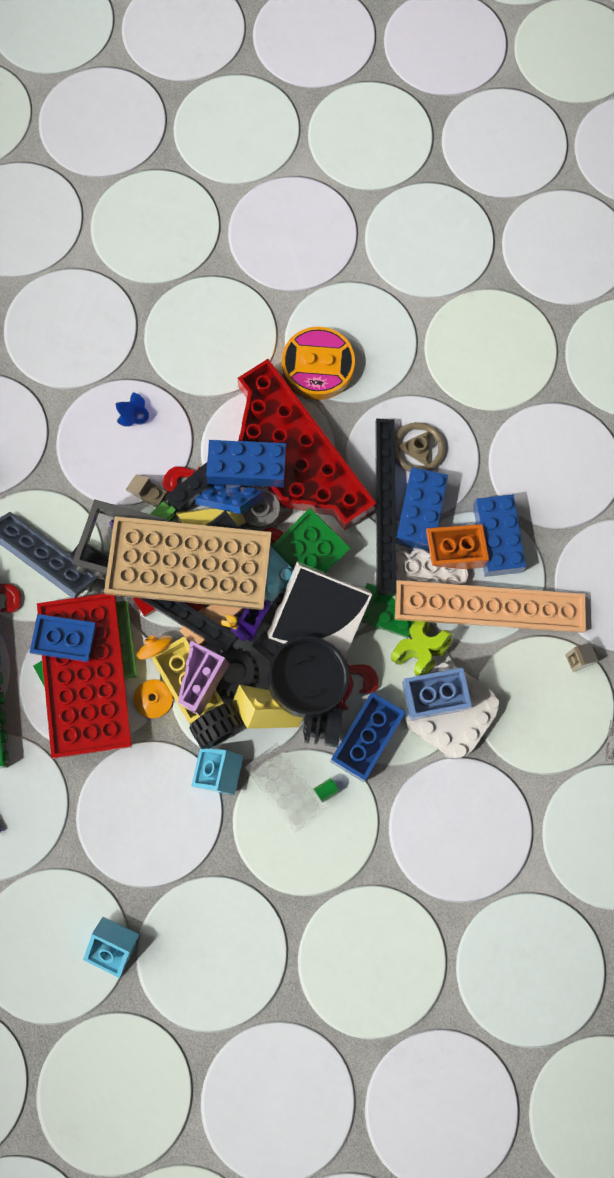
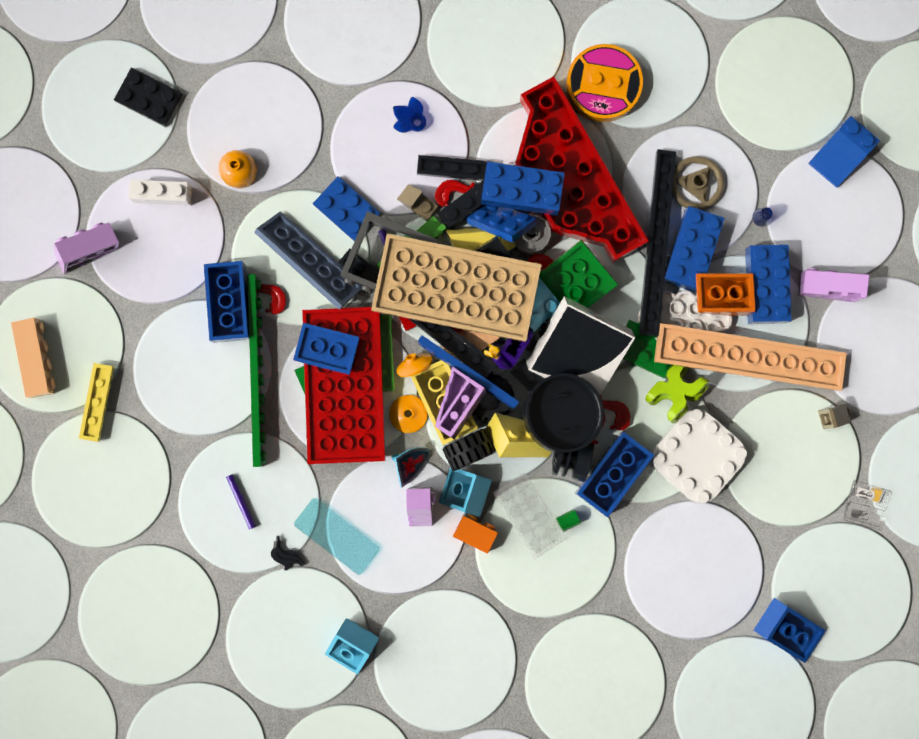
camera: 10 degrees right, 10 degrees up
medium blue brick [402,668,472,721] -> none
none -> black piece [271,536,304,571]
none -> clear light blue piece [294,498,379,575]
none -> blue plate [313,176,380,242]
none -> shield [392,447,432,488]
none -> lavender wedge [406,487,436,526]
none -> black plate [417,155,491,181]
none -> blue tile [418,335,519,409]
none -> orange brick [453,514,498,554]
none -> clear blue cone [752,207,773,227]
none -> blue slope [753,598,826,663]
none -> lavender wedge [798,268,869,303]
none -> blue slope [808,116,880,188]

